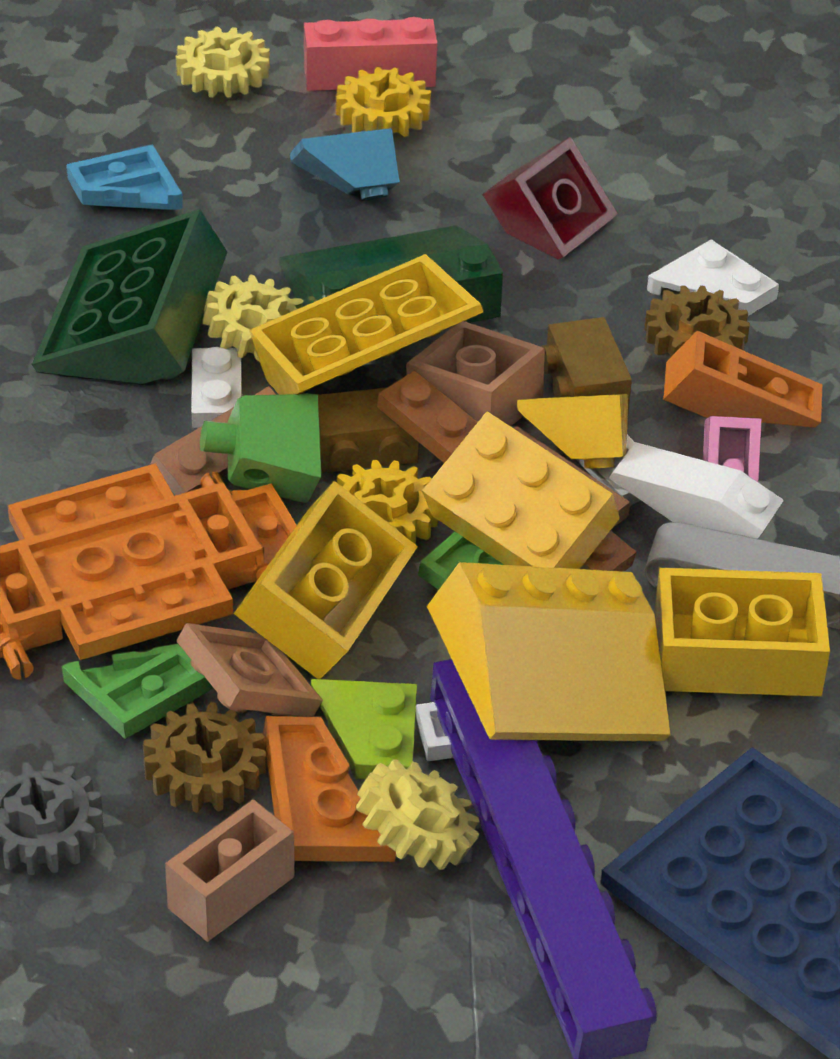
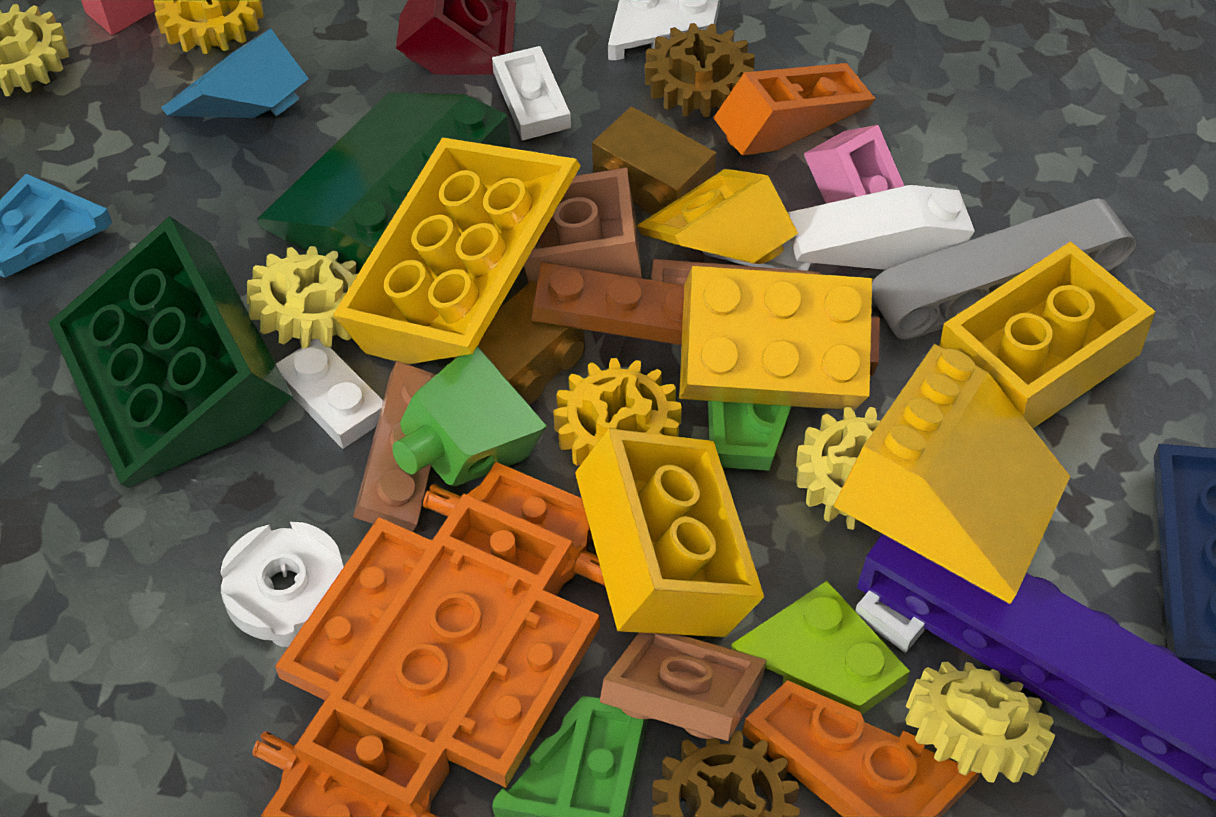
camera: 35 degrees left, 10 degrees up
none -> white plate [220,522,344,647]
none -> white plate [492,46,571,140]

